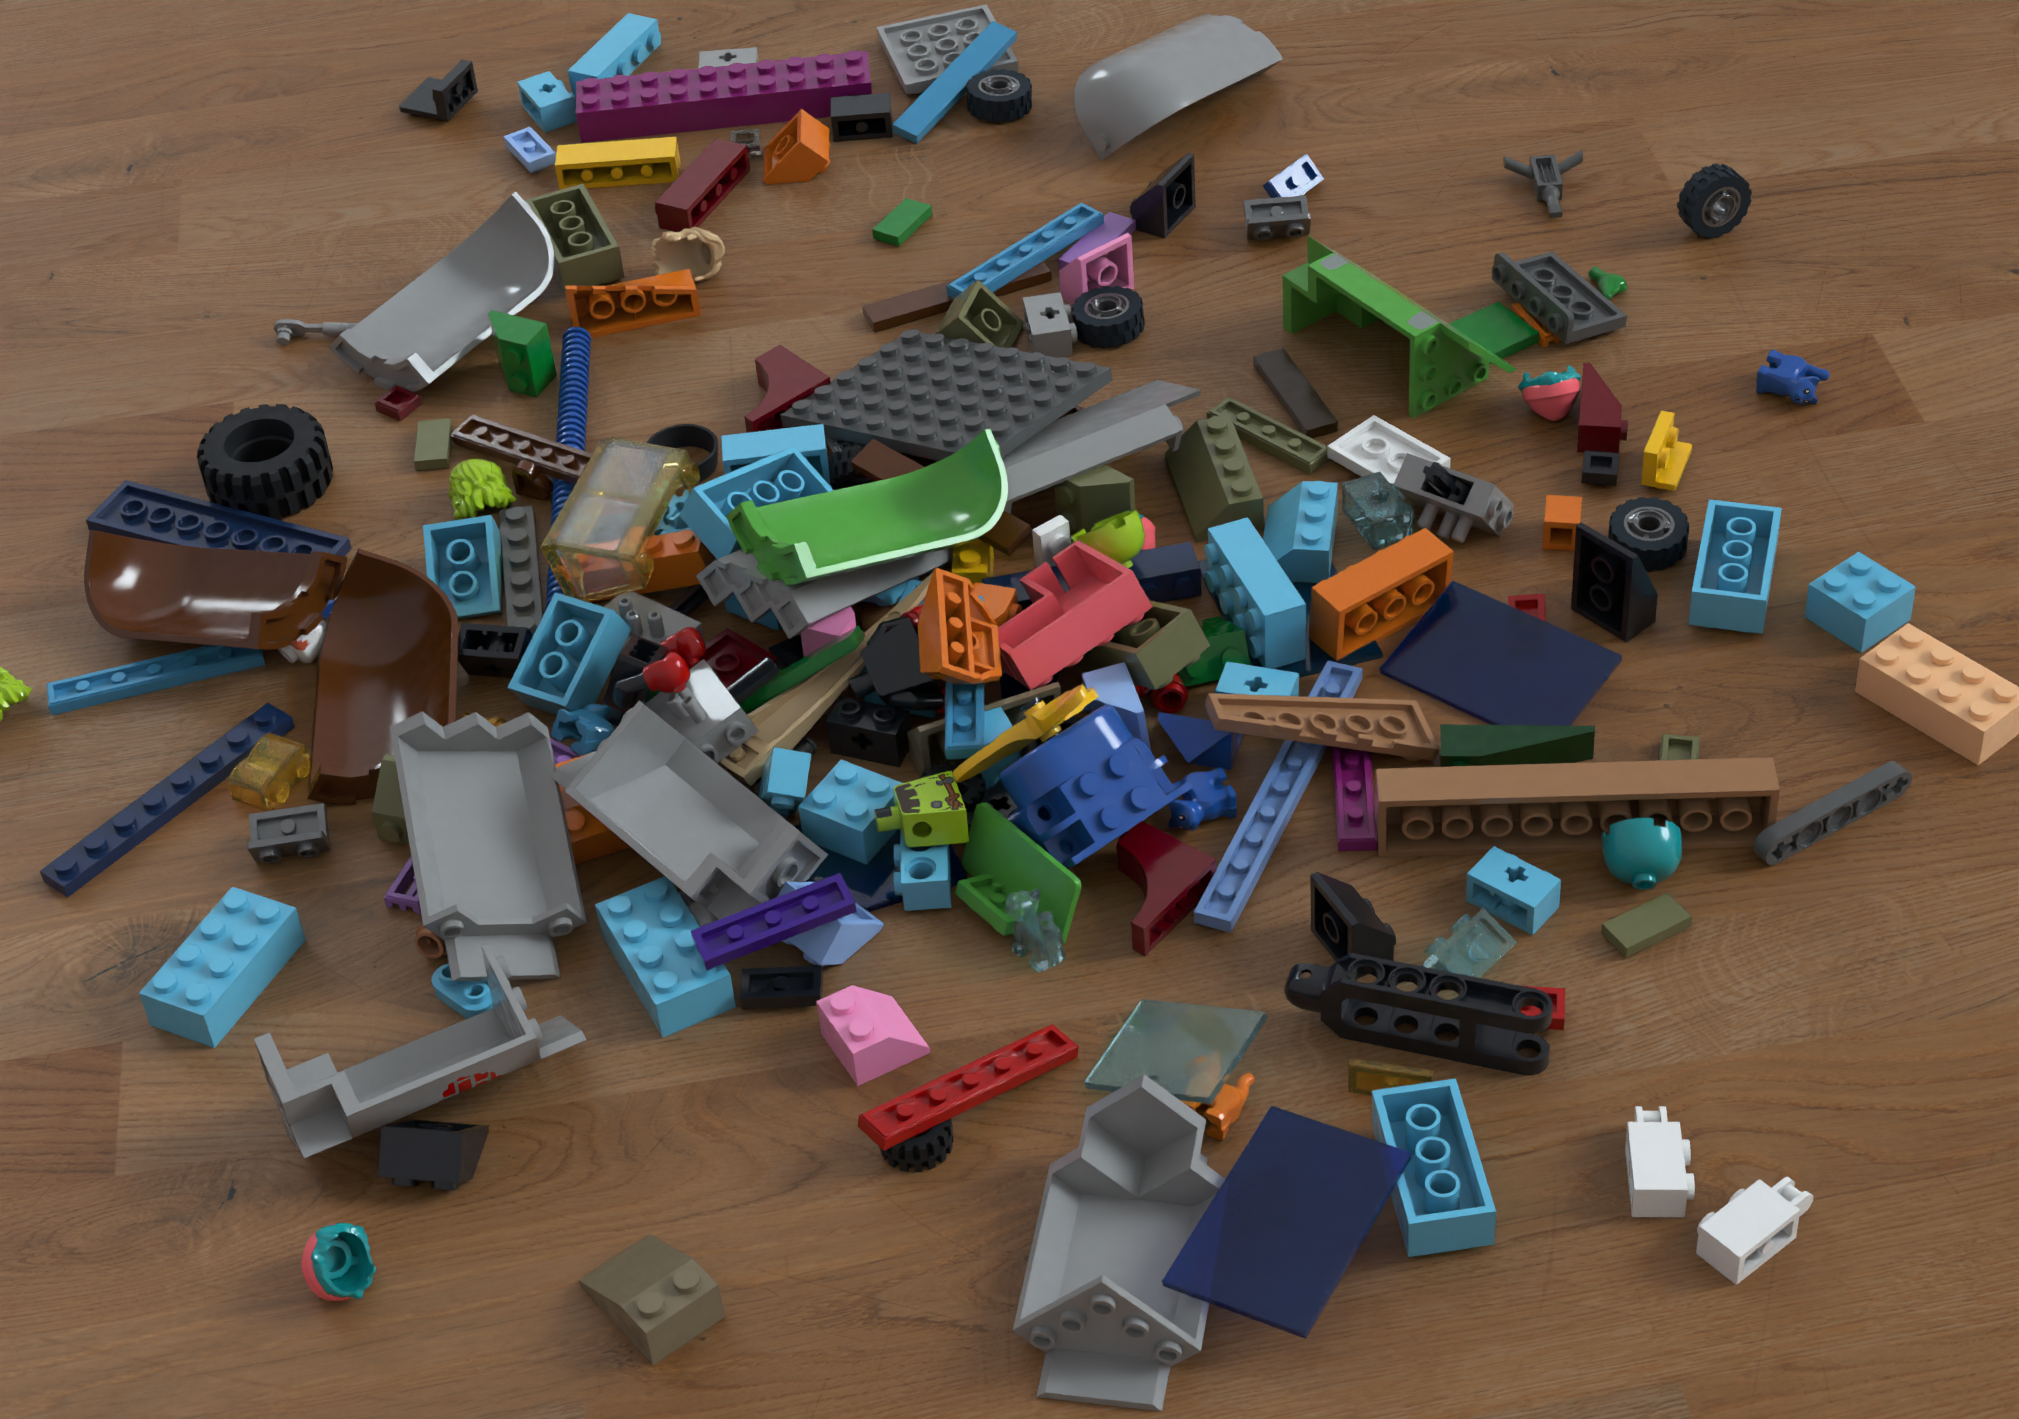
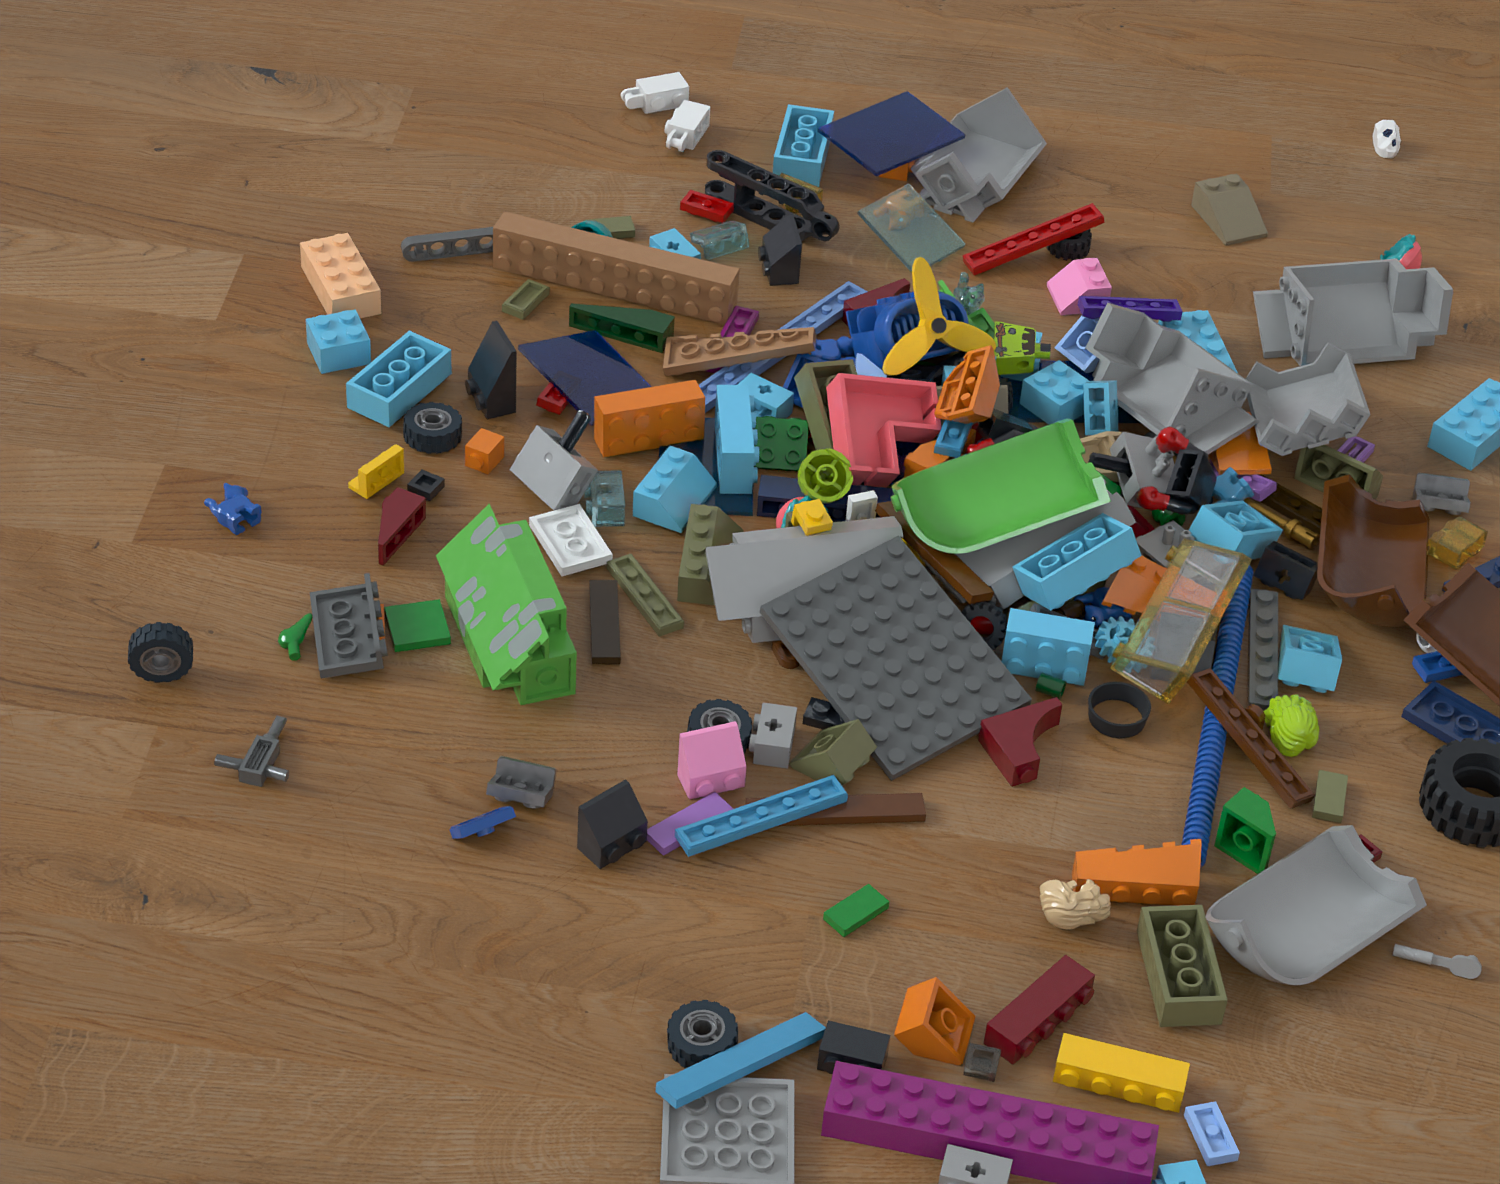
camera: 170 degrees left, 0 degrees up
light grey panel [1074,14,1283,161] -> none
coral hair [1518,366,1581,422] -> none
none -> yellow bracket [791,499,833,536]

